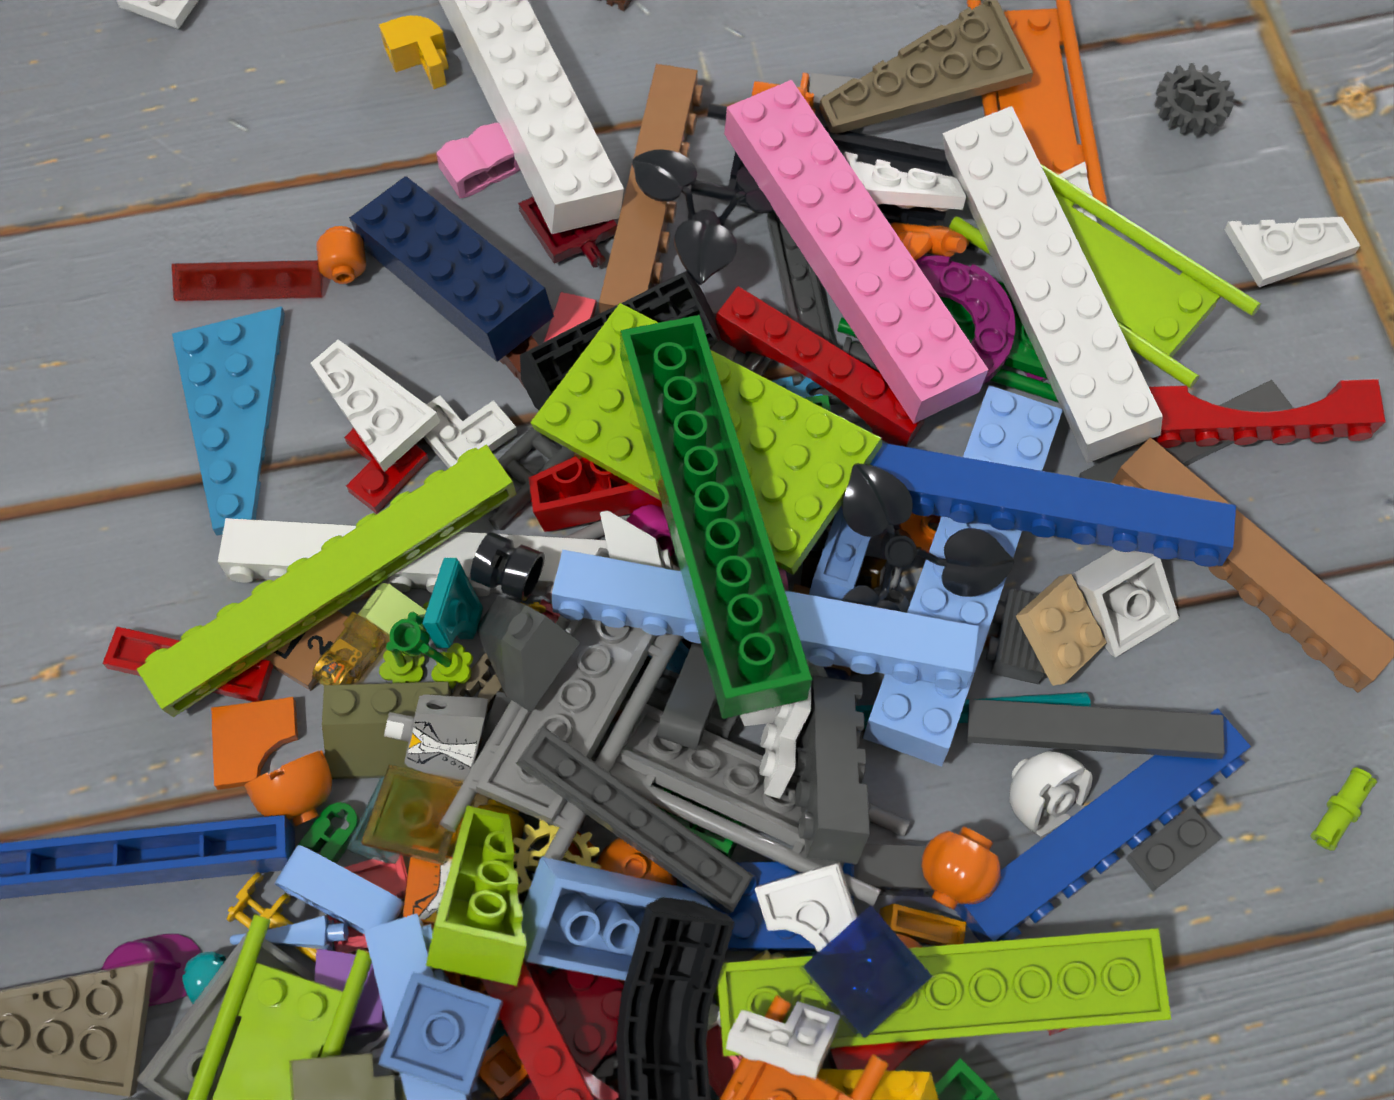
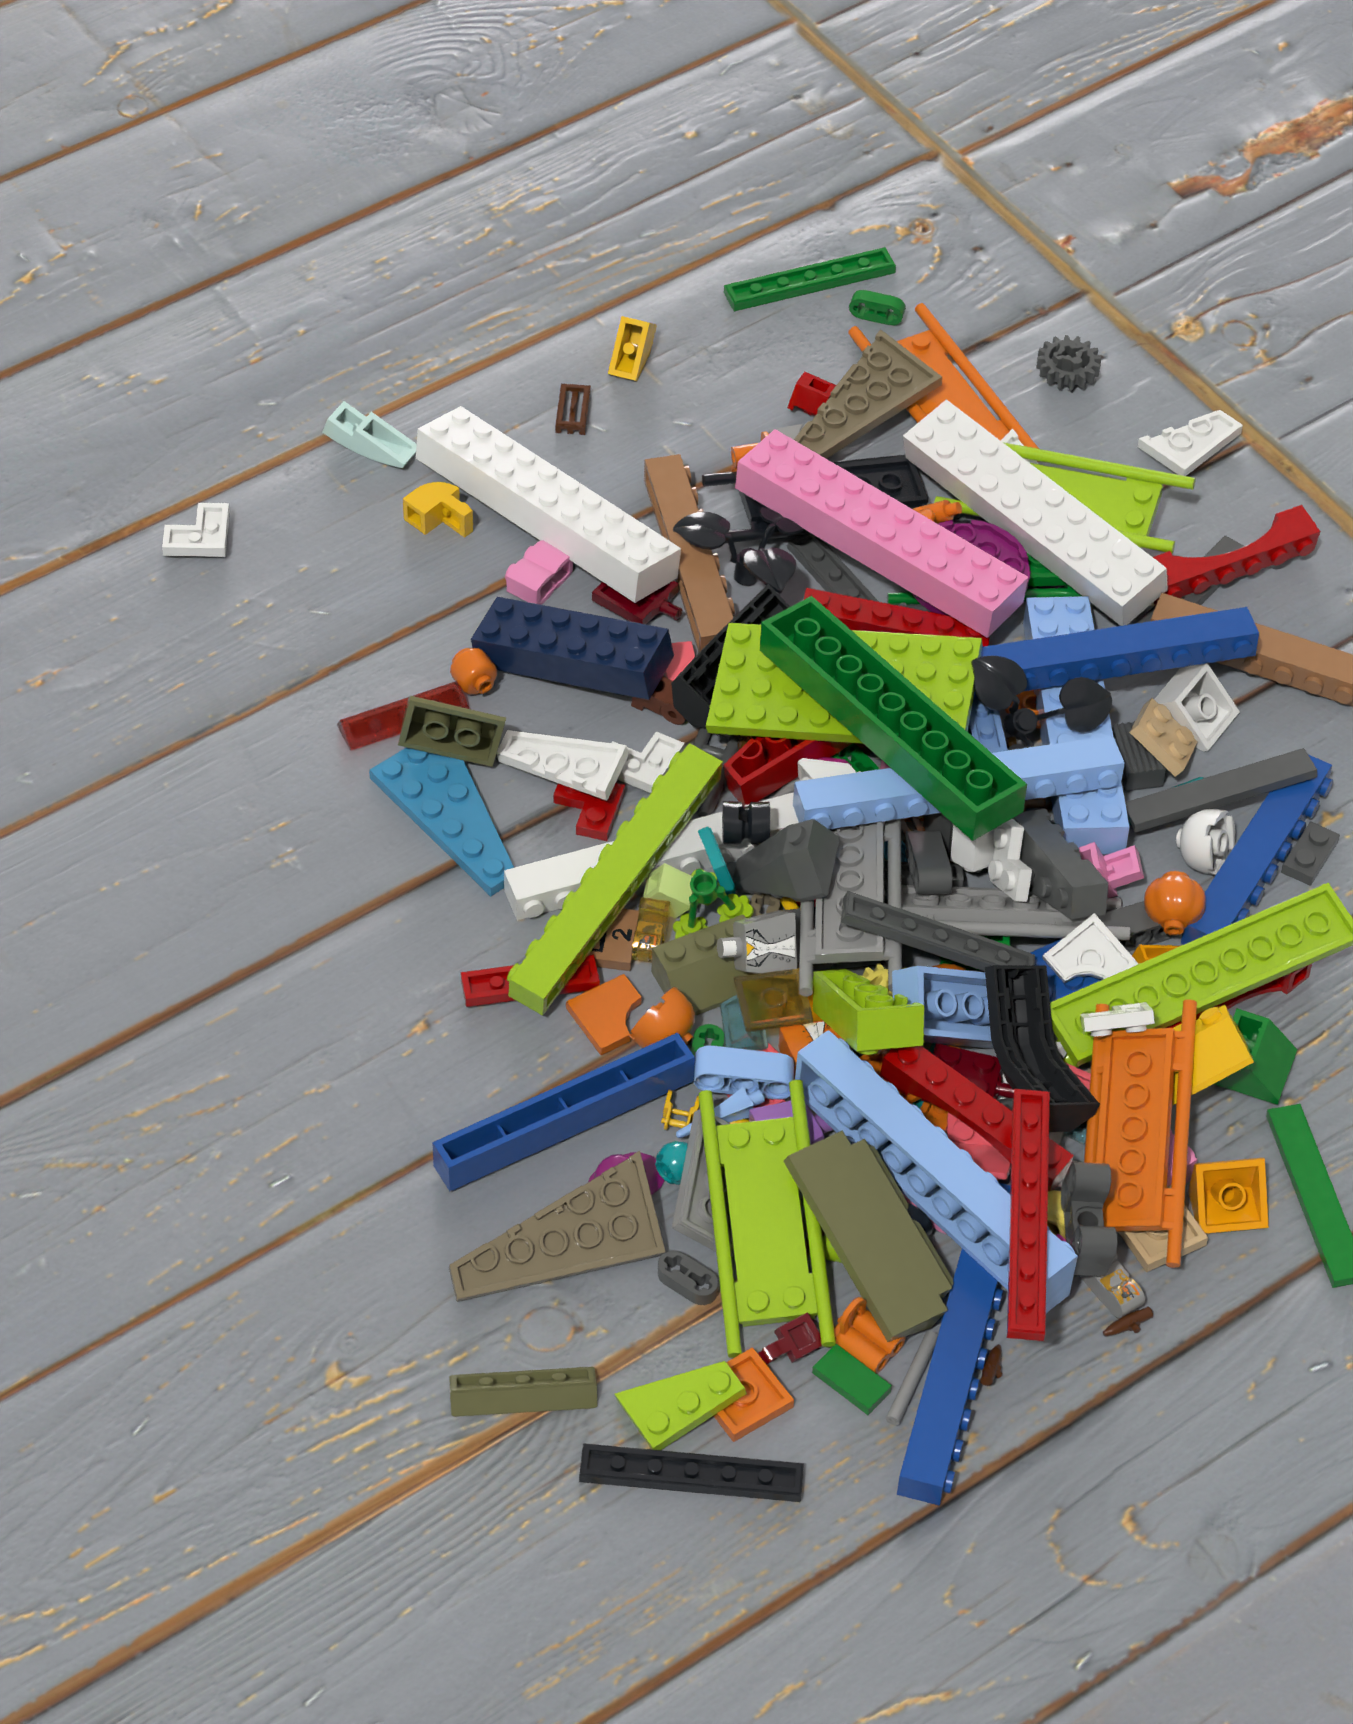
camera: 25 degrees left, 15 degrees down
medium blue plate [378,972,503,1096] -> none
clear blue container [799,905,932,1039] -> none
white wing [844,152,966,211] -> none
none -> olive slope [398,696,506,767]
none -> red brick [787,371,836,415]
none -> bright pink brick [1079,842,1144,898]

